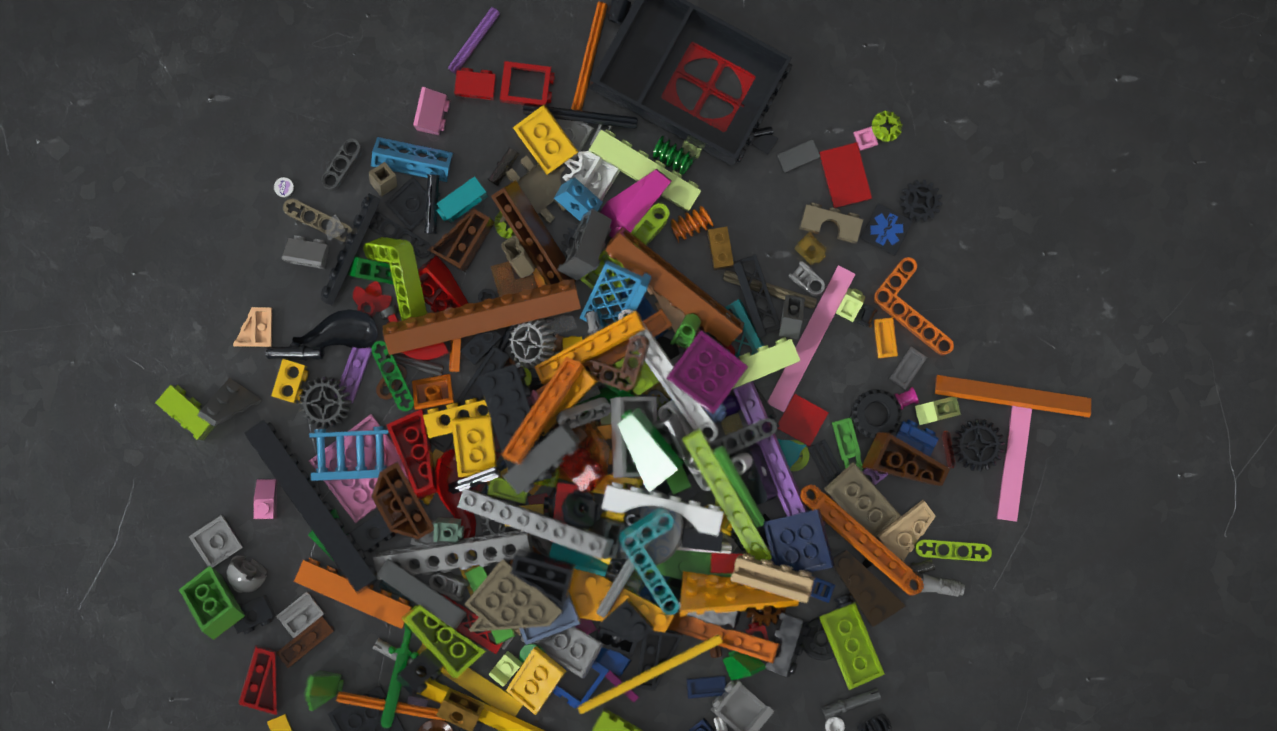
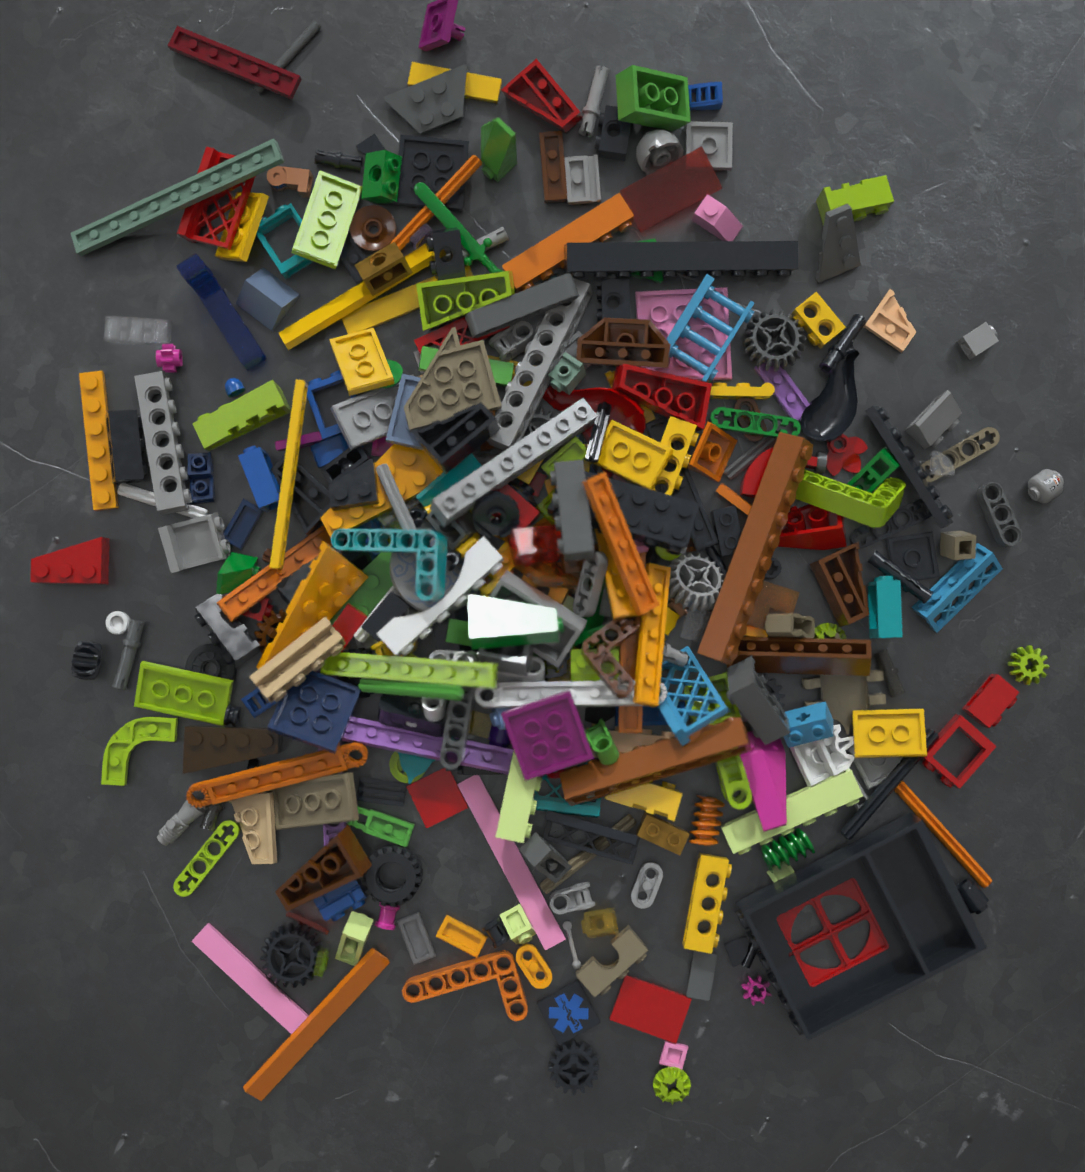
camera: 130 degrees right, 0 degrees up
white tile [274,177,294,198] -> none
bright pink slope [413,87,450,135] -> none
medium lavender axle [448,7,500,74] -> none
yellowish green bracket [489,651,523,686] -> none
none -> lime plate [101,717,178,786]
none -> blue window [238,446,281,512]
none -> clear neon green tile [313,947,330,977]
none -> light orange plate [516,944,552,989]
none -> light grey hinge [563,921,581,969]
none -> light grey pin [579,66,610,137]
none -> yellow wedge [604,781,682,821]
none -> clear red tile [619,146,723,233]
none -> light grey plate [631,862,663,909]
none -> yellow brick [682,852,732,954]
none -> blue slope [688,82,723,110]
none -> yellow plate [710,382,775,400]
none -> dark pink gear [741,974,771,1005]
none -> light grey brick [957,322,999,360]
none -> lime gear [1007,645,1050,685]
none -> light grey head [1028,469,1064,504]

